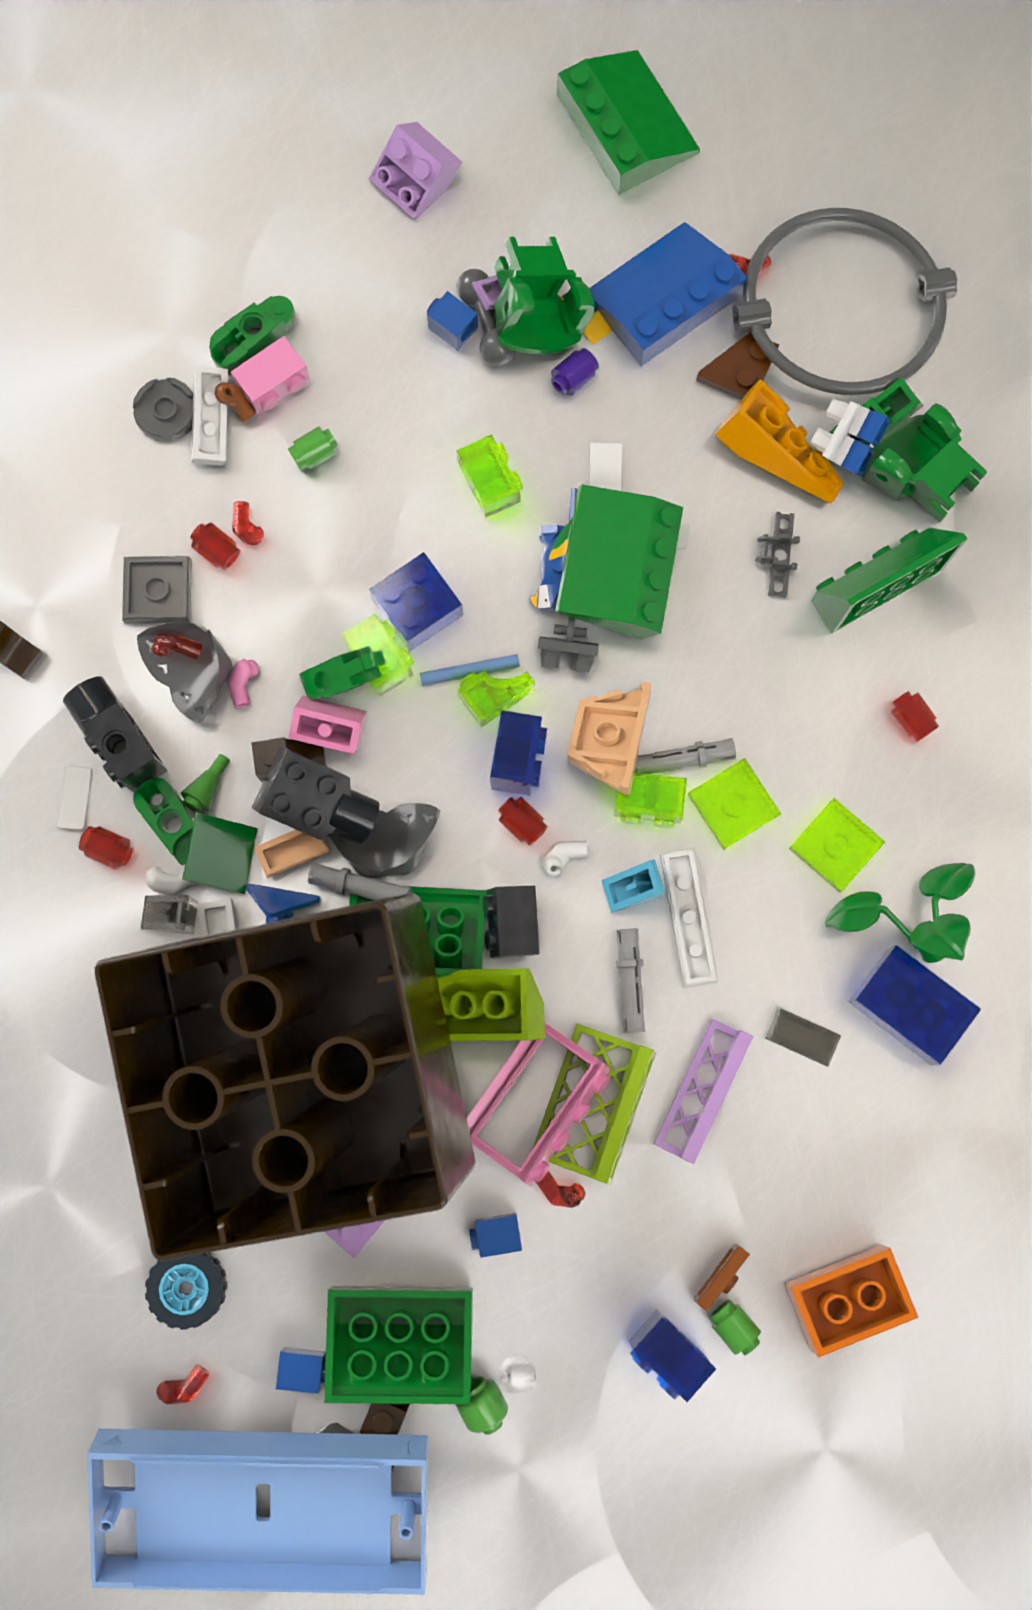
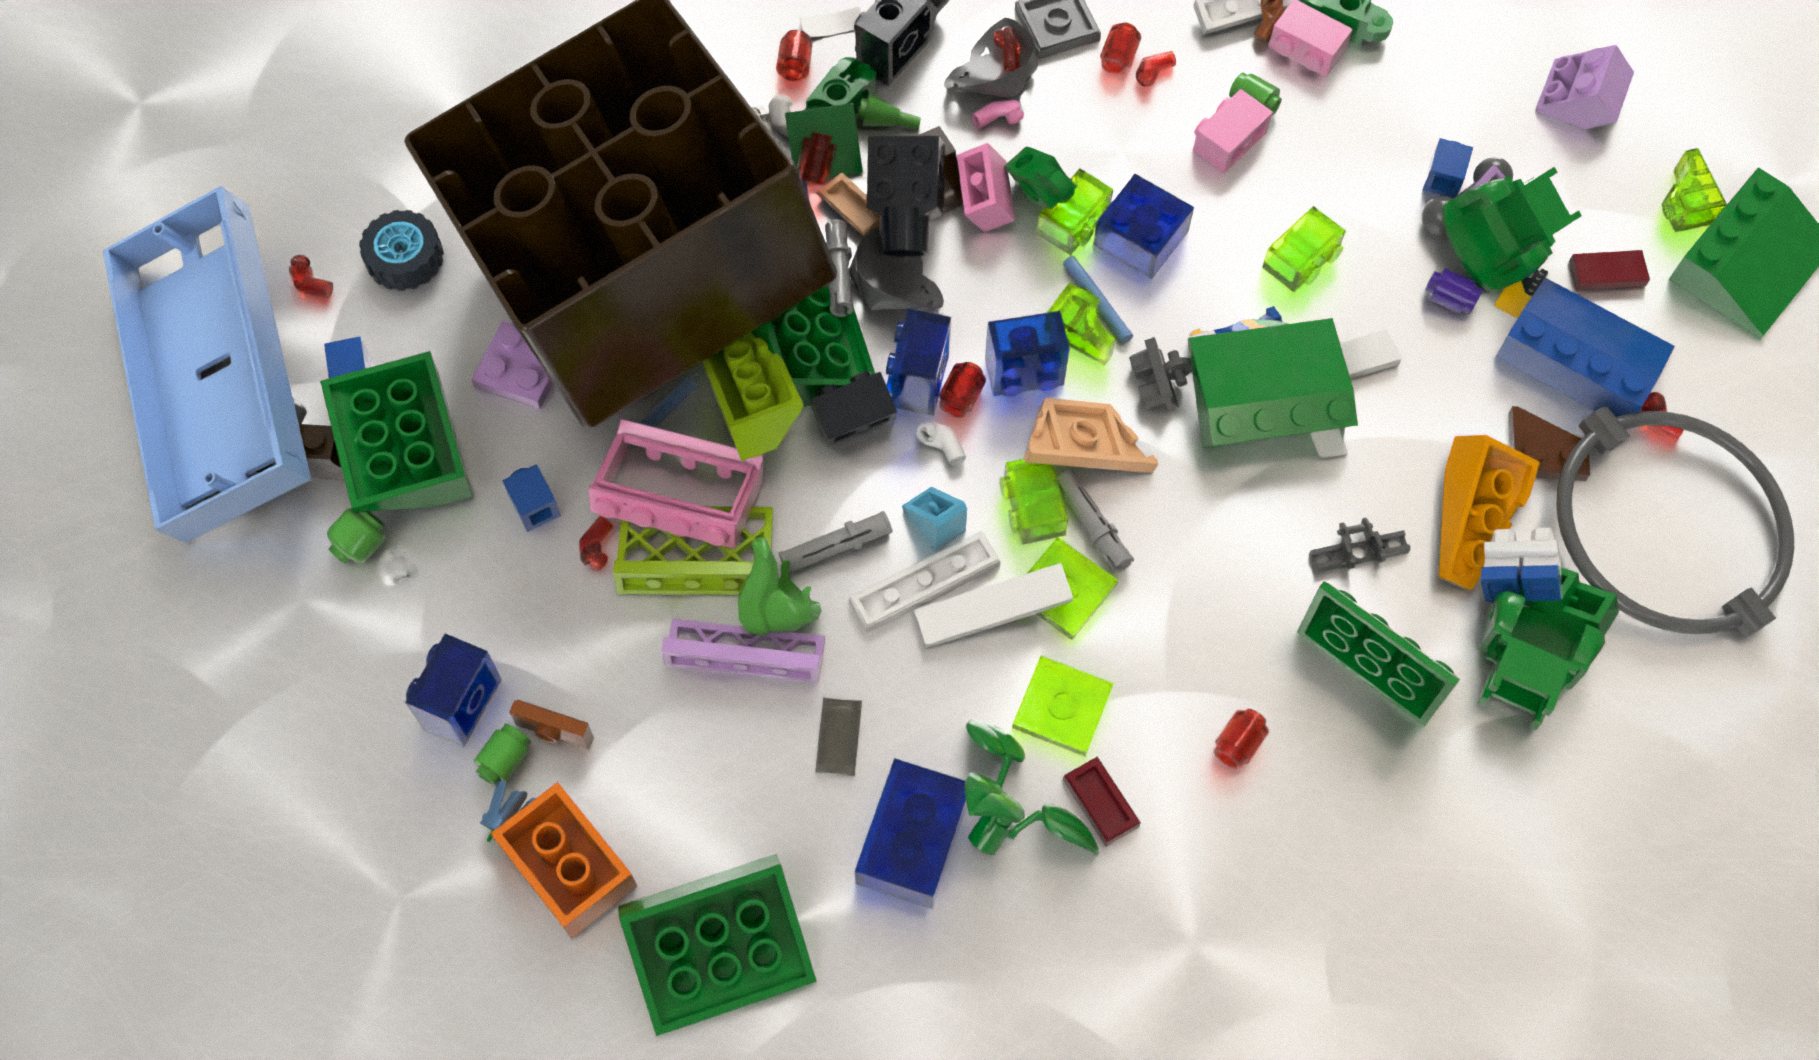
camera: 70 degrees right, 15 degrees down
none -> flat silver piece [480,780,536,842]
none -> green slope [618,854,817,1036]
none -> bright green piece [738,537,822,636]
none -> clear red brick [797,131,837,185]
none -> clear blue brick [886,308,951,416]
none -> white tile [914,563,1073,648]
none -> dark red tile [1063,756,1141,846]
none -> bright pink brick [1192,89,1273,173]
none -> dark red tile [1569,250,1650,290]
none -> clear neon green arch [1661,148,1727,232]

